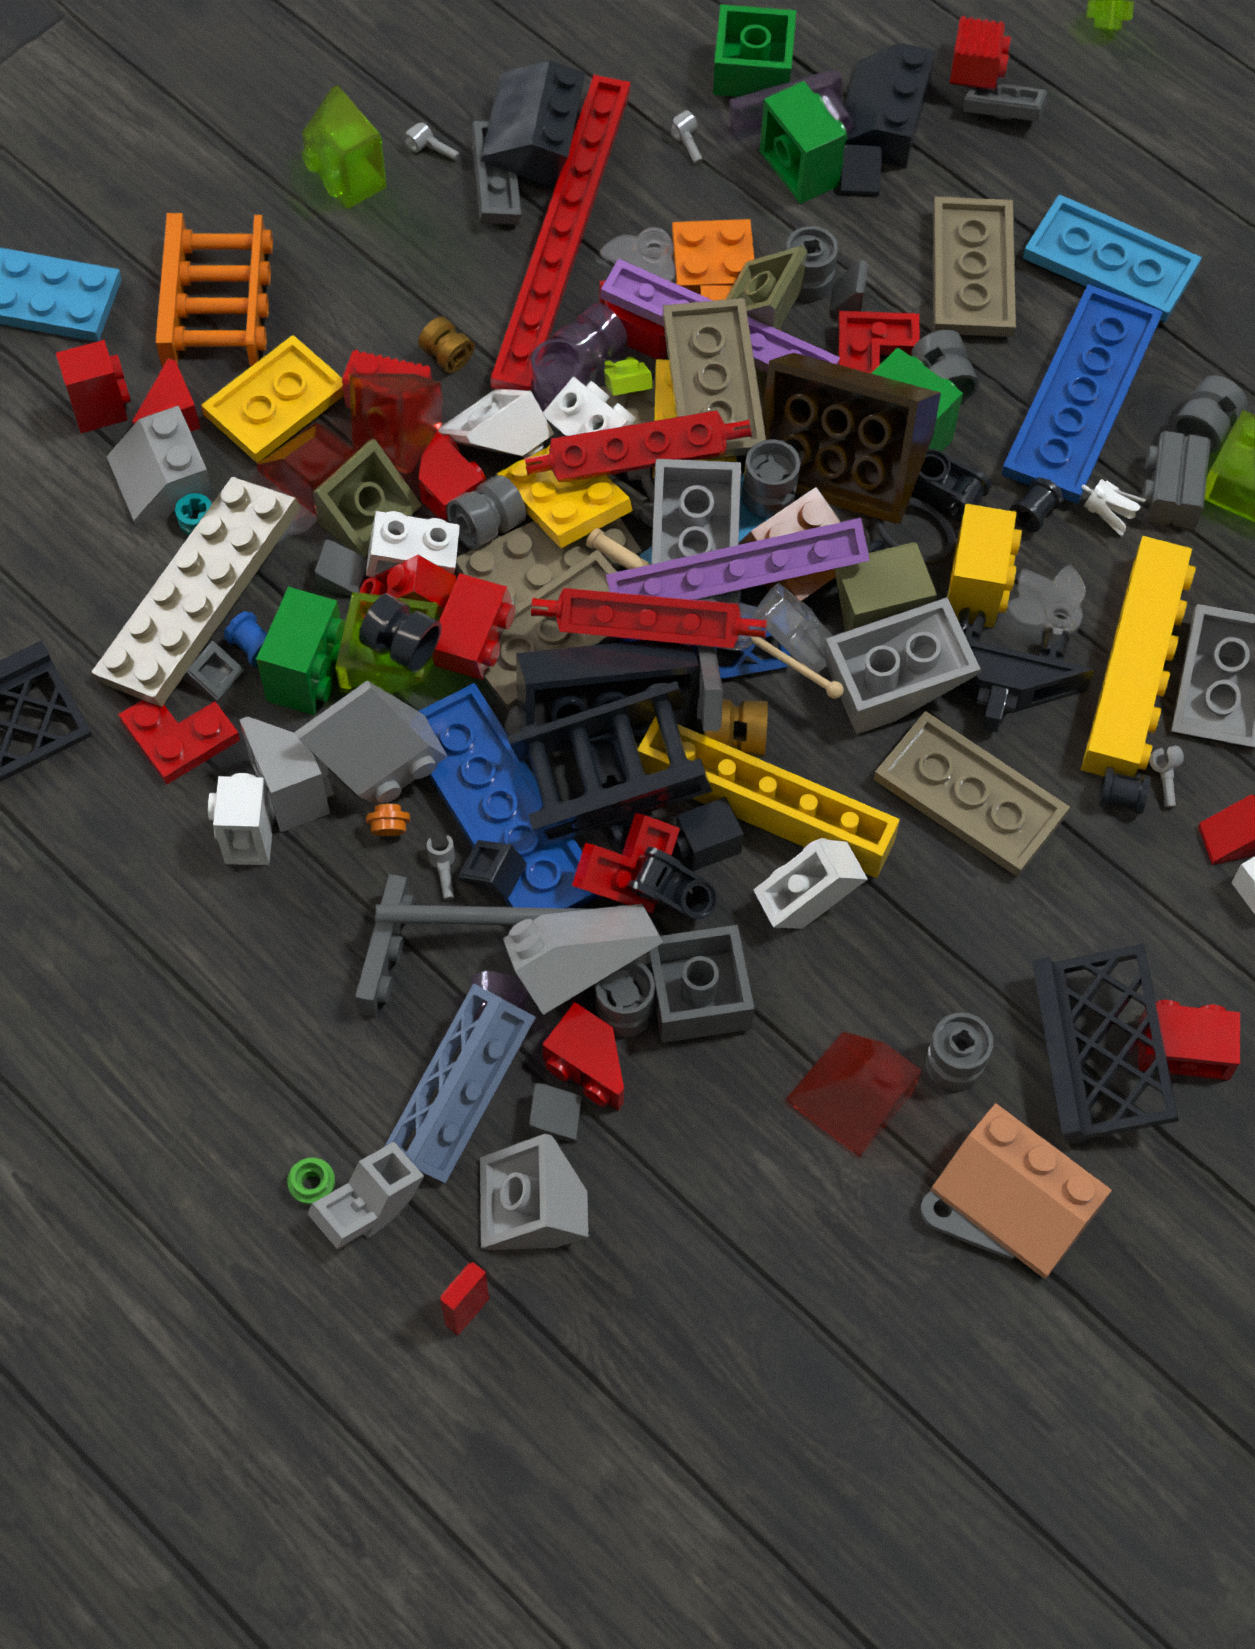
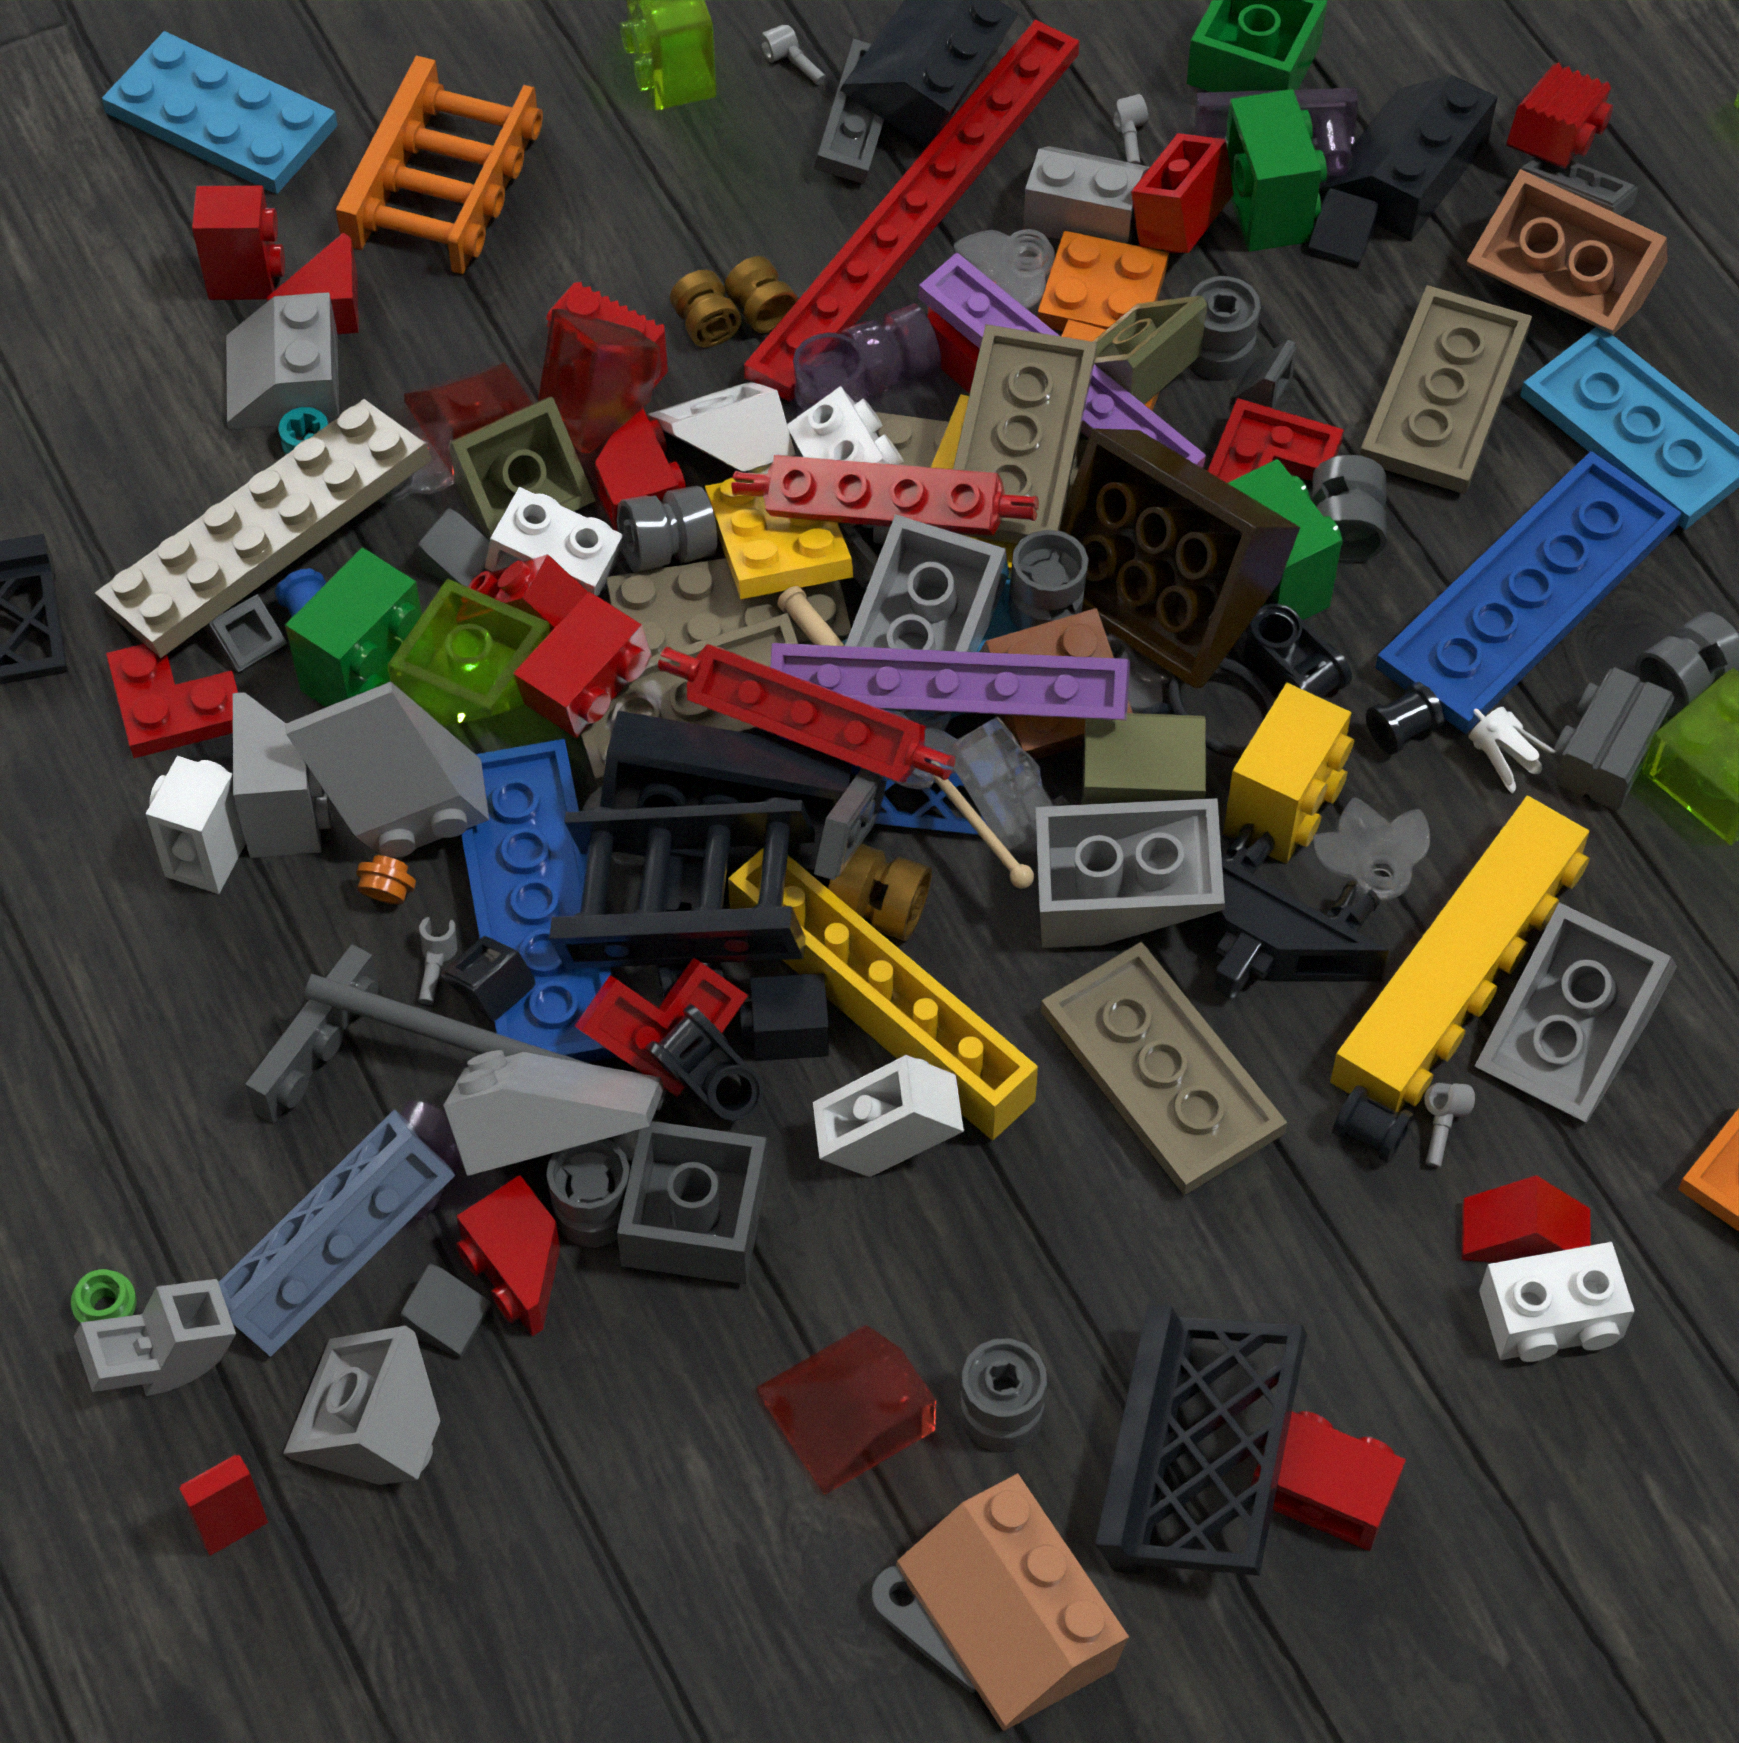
camera: 20 degrees right, 5 degrees down
yellow plate [201,335,344,463] -> none
black wheel [359,593,442,672] -> none
lime plate [604,356,653,396] -> none
none -> pearl gold wheel [724,256,798,333]
none -> light grey slope [1023,146,1150,244]
none -> red brick [1131,133,1234,253]
none -> nougat slope [1466,169,1668,335]

